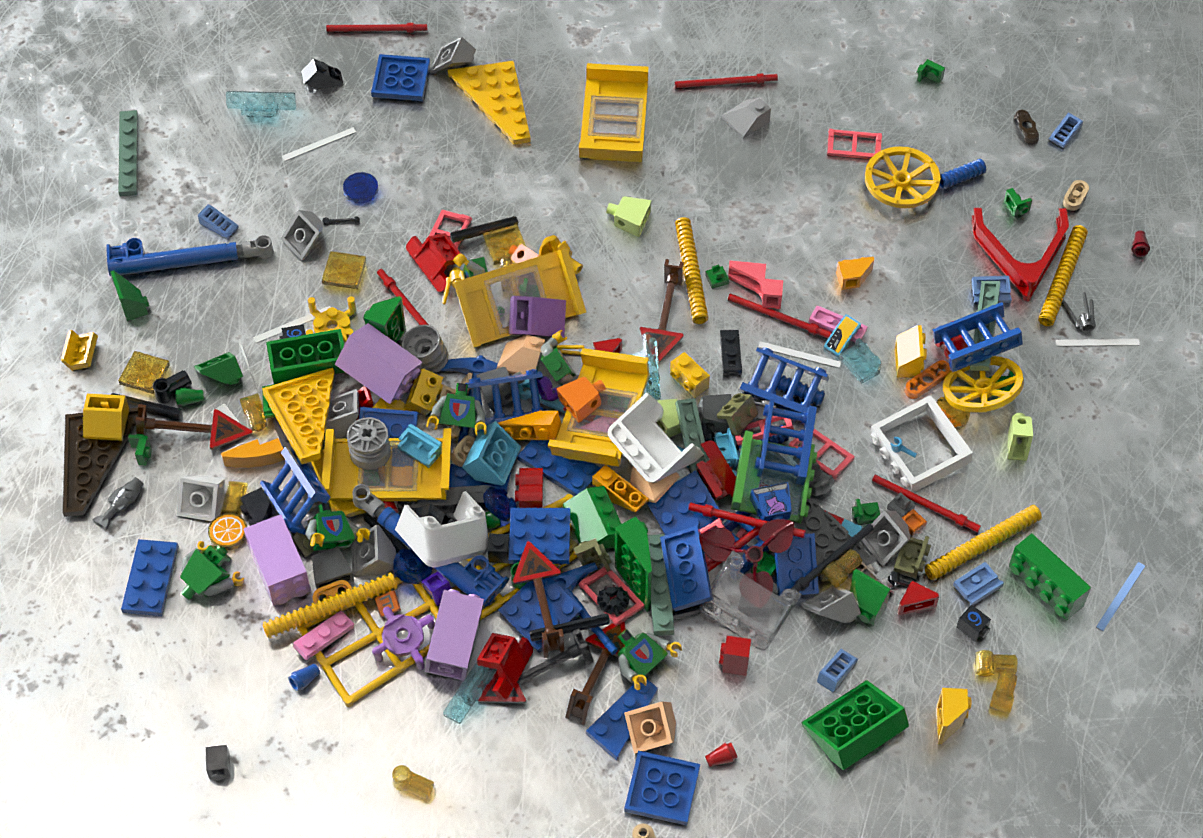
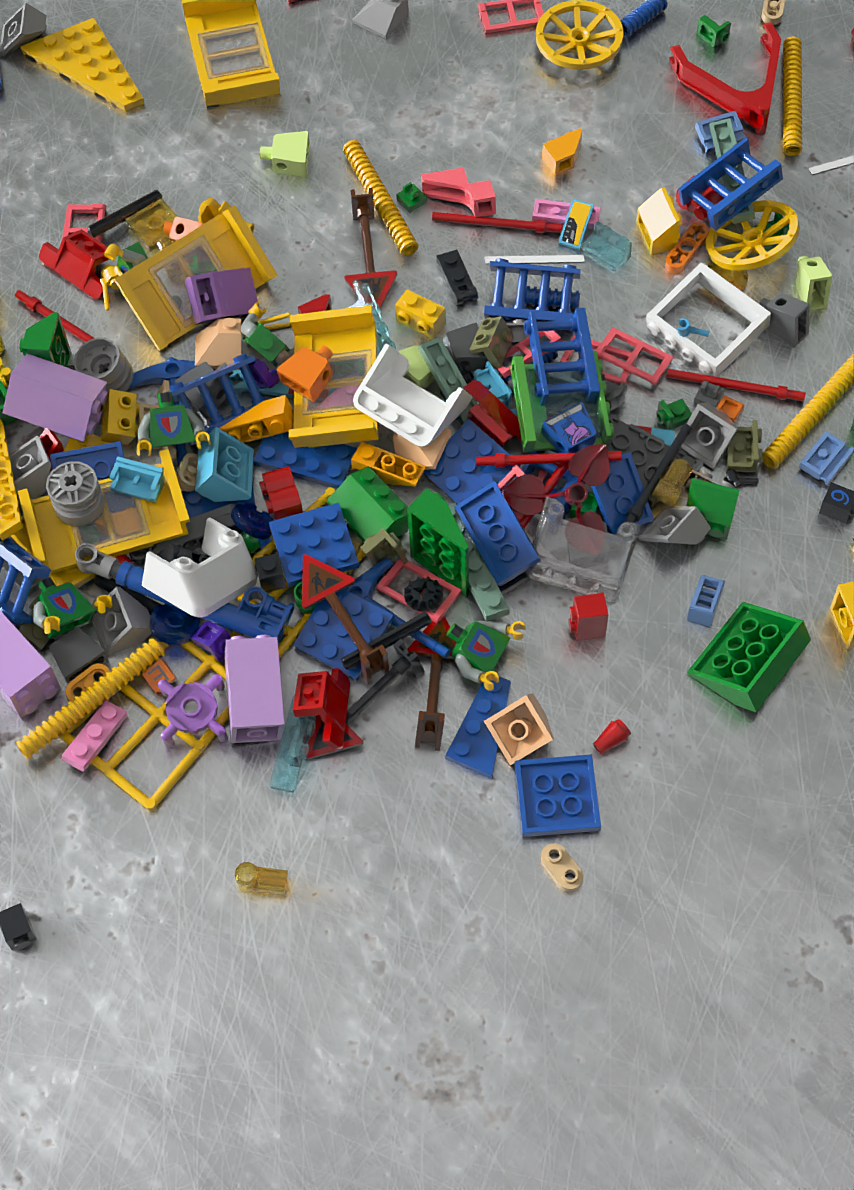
camera: 15 degrees left, 5 degrees up
blue cone [288,664,320,691] -> none
red slope [897,581,939,615] -> none
dark grey plant [1062,292,1096,332] -> none
none -> coral window [596,327,674,386]
none -> dark grey torso [759,293,810,347]

